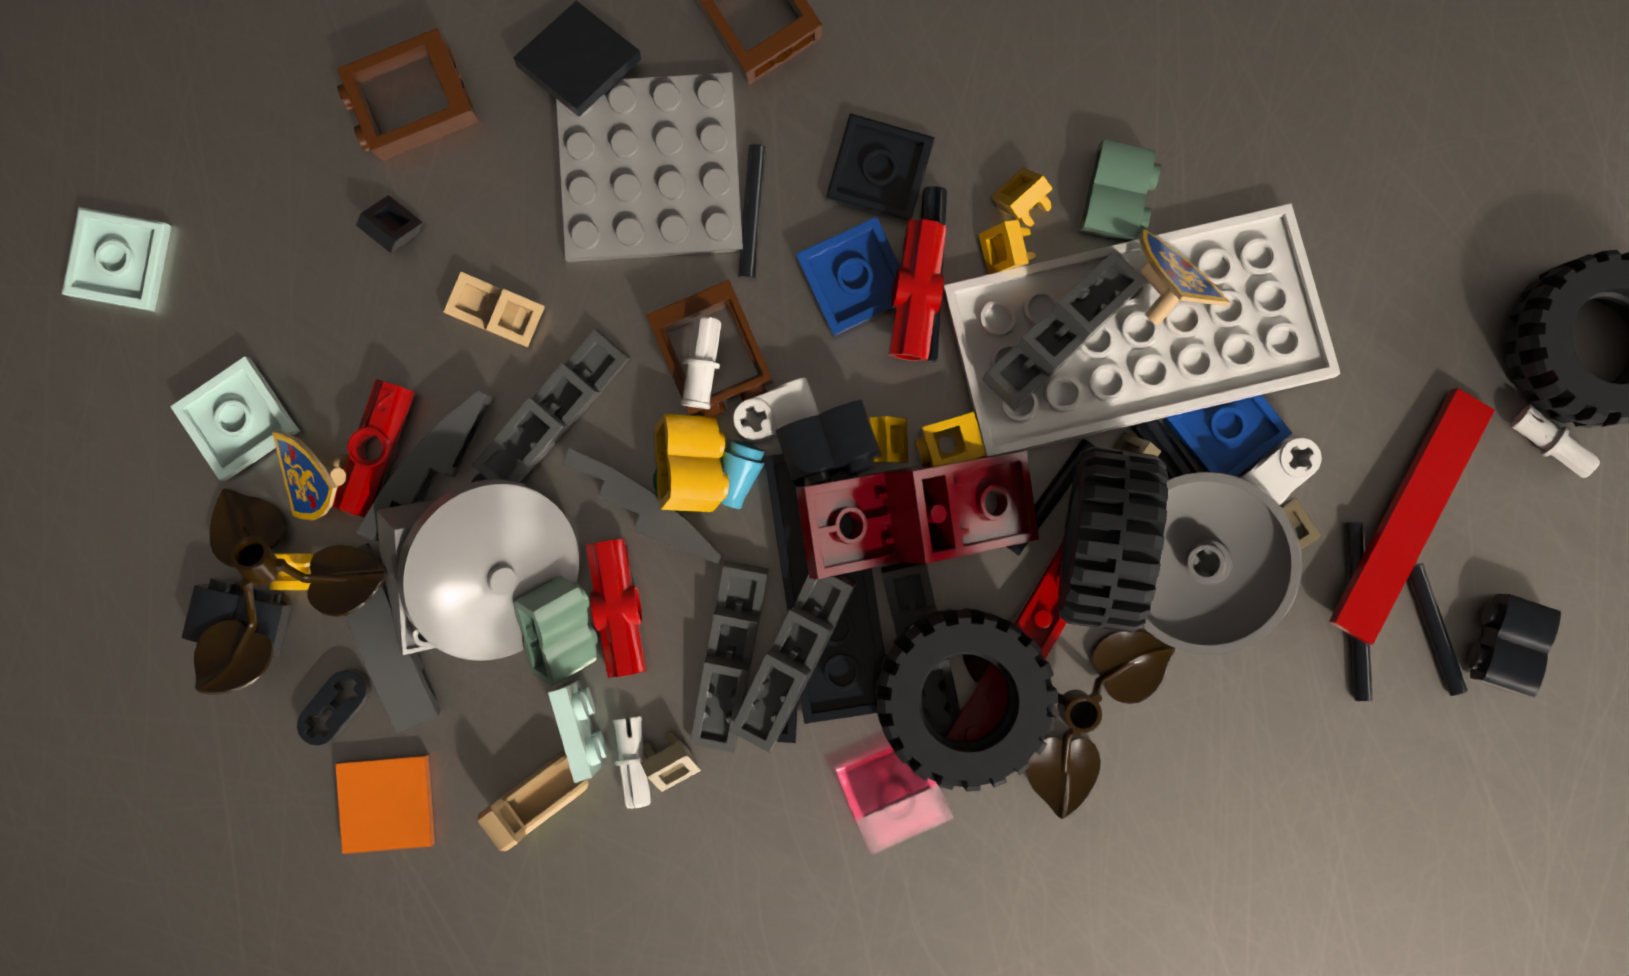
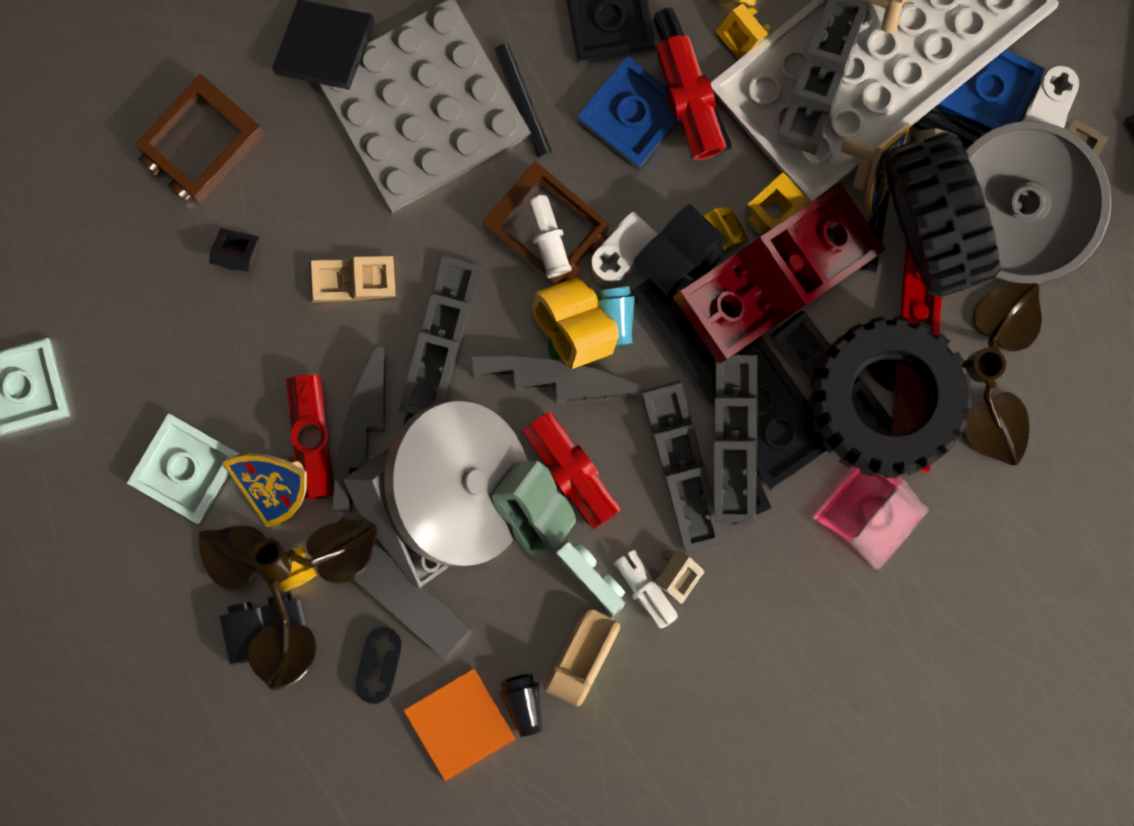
camera: 30 degrees left, 5 degrees down
none -> black cone [500,673,544,737]
none -> shield [841,123,910,219]

